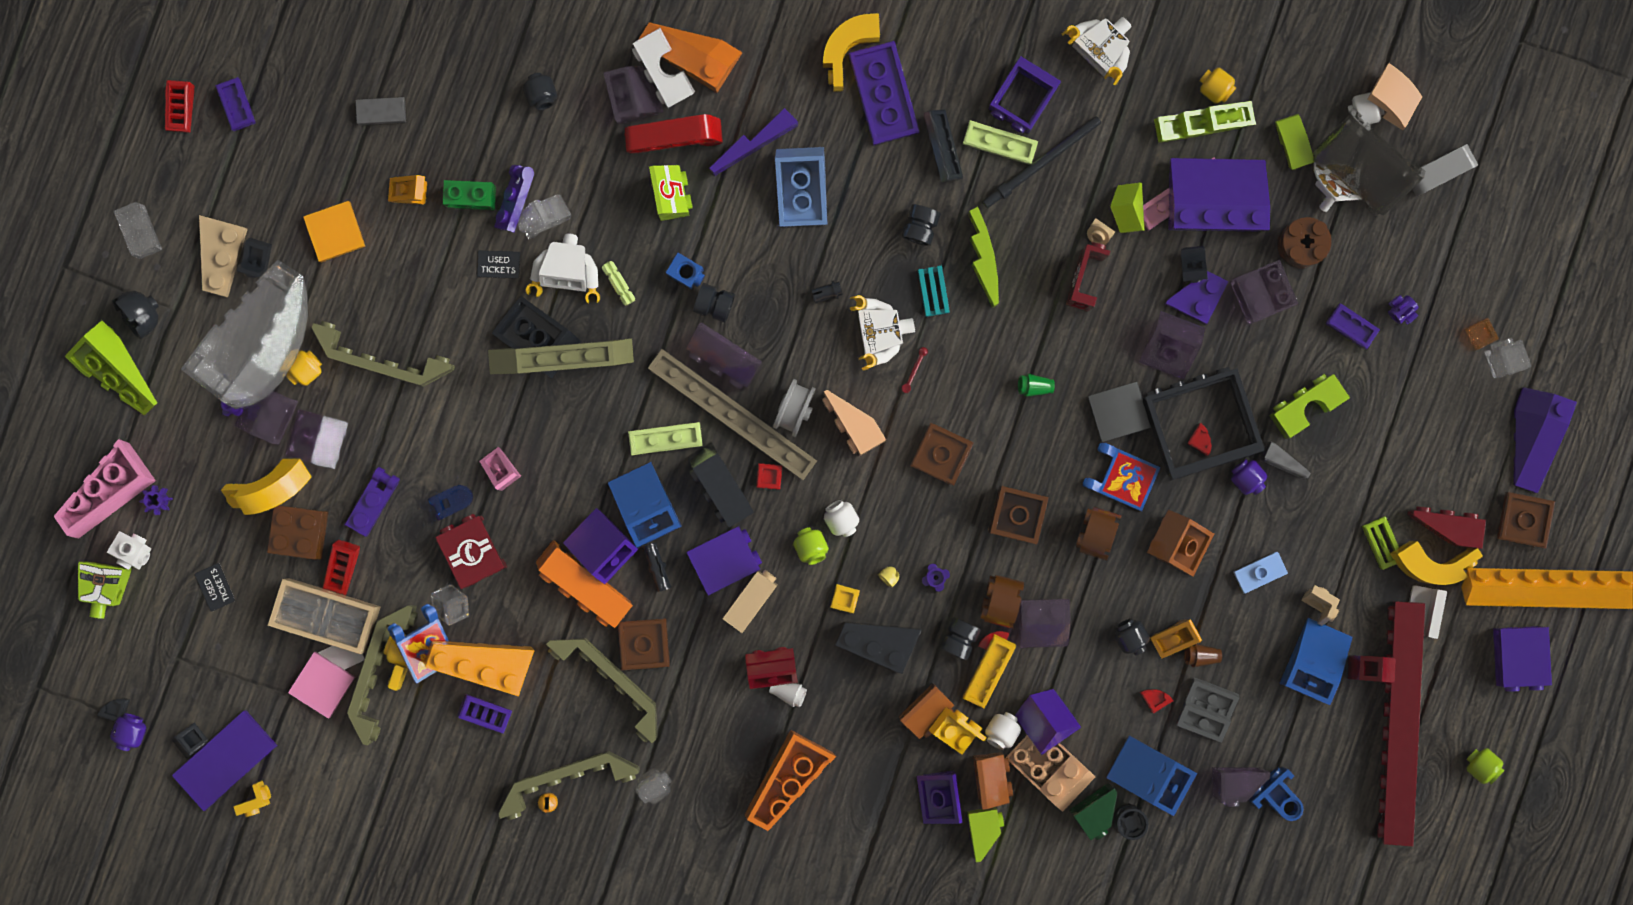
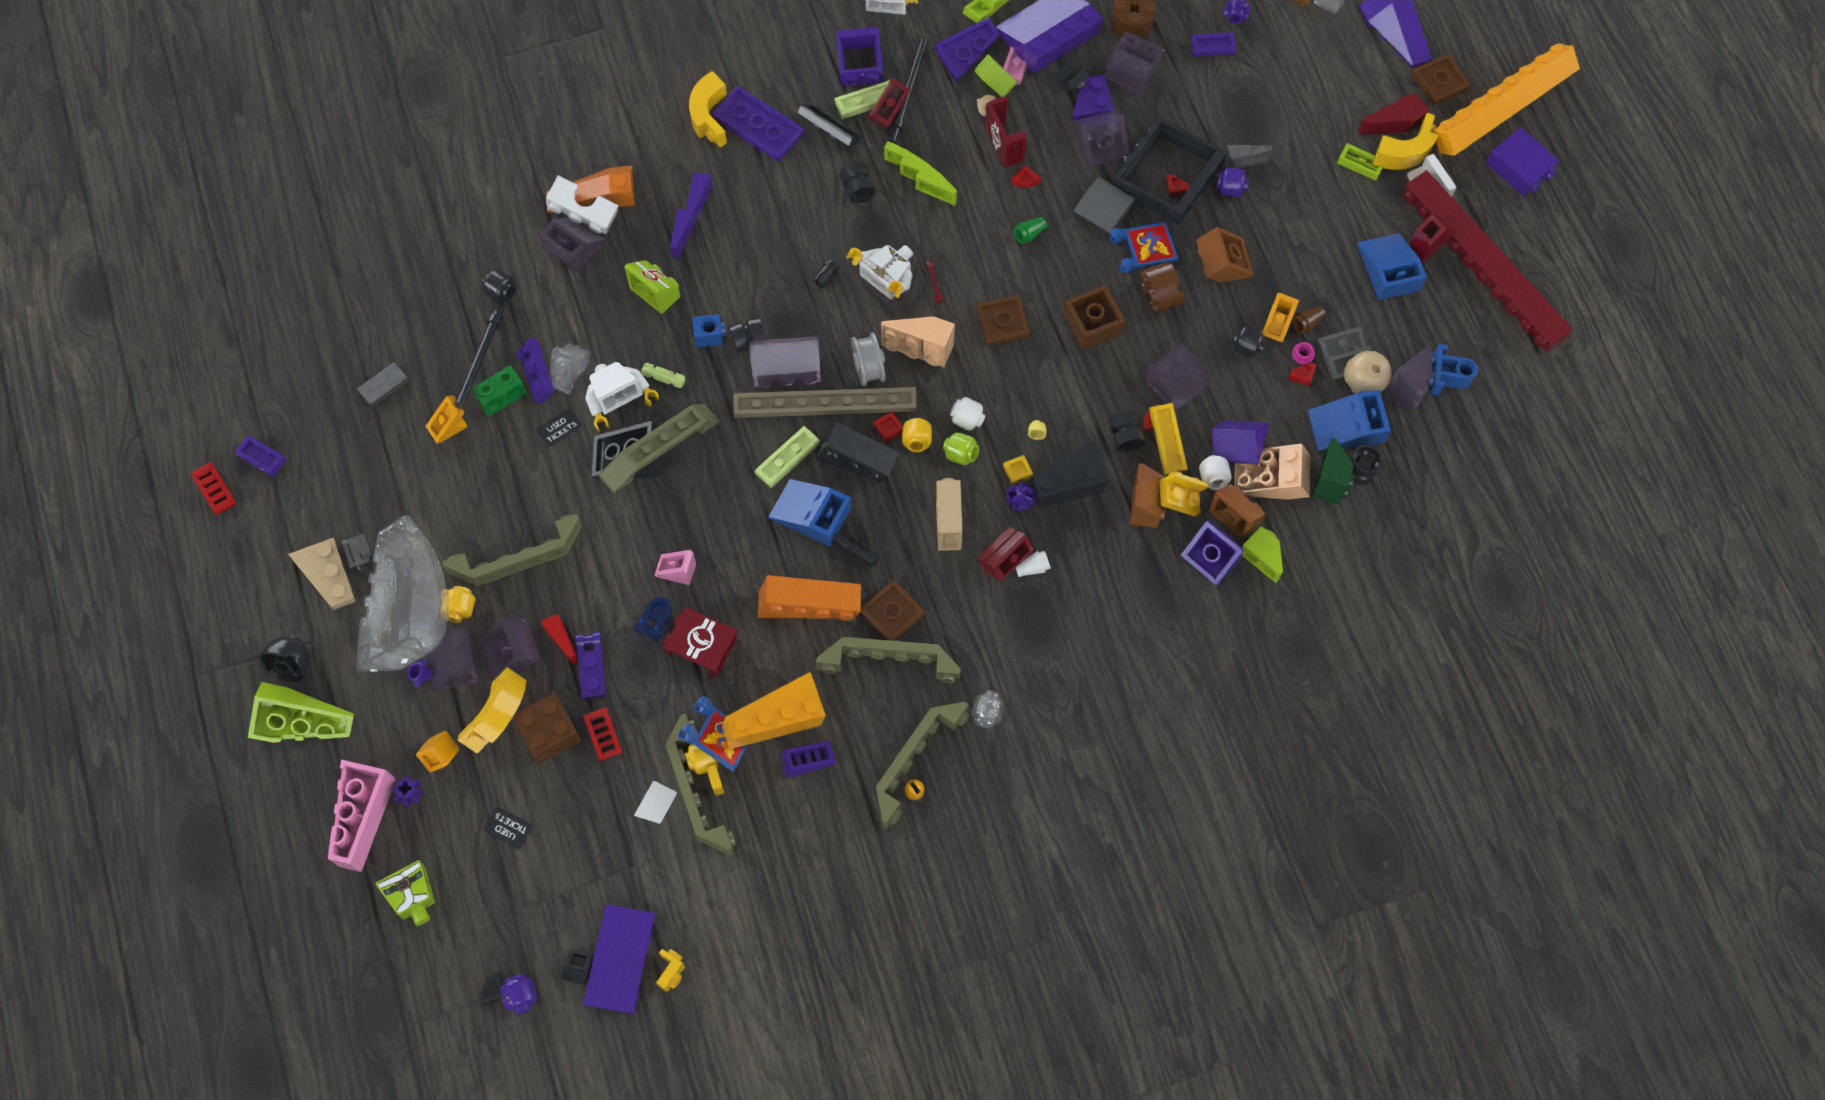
camera: 40 degrees left, 20 degrees down
white brick [107,531,151,570] -> none
clear piece [114,202,162,259] -> none
clear brick [268,578,381,654] -> none
bright pink tile [288,652,356,719] -> none
light orange tile [304,201,366,262] -> none
clear panel [431,585,469,626] -> none
dark purple brick [563,508,638,584] -> none
red beam [624,115,723,153] -> none
dark purple brick [687,526,762,595] -> none
orange wedge [744,730,836,831] -> none
medium blue slope [775,147,827,227] -> none
teal tile [918,265,950,317] -> none
dark purple plate [922,564,950,592] -> none
reddish brown brick [980,575,1024,628] -> none
light blue plate [1233,552,1288,594] -> none
lime arch [1269,373,1350,439] -> none
tan bracket [1302,585,1340,626] -> none
lime head [1466,748,1504,784] -> none
none -> light orange panel [415,730,460,773]
none -> black bar [455,302,505,409]
none -> red slope [541,614,578,665]
none -> dark red brick [867,78,910,130]
none -> yellow head [902,418,932,452]
none -> dark purple wing [934,17,1000,82]
none -> dark purple gear [1006,482,1035,512]
none -> red tile [1011,166,1042,188]
none -> dark pink plate [1292,342,1315,364]
none -> tan cylinder [1344,351,1392,394]

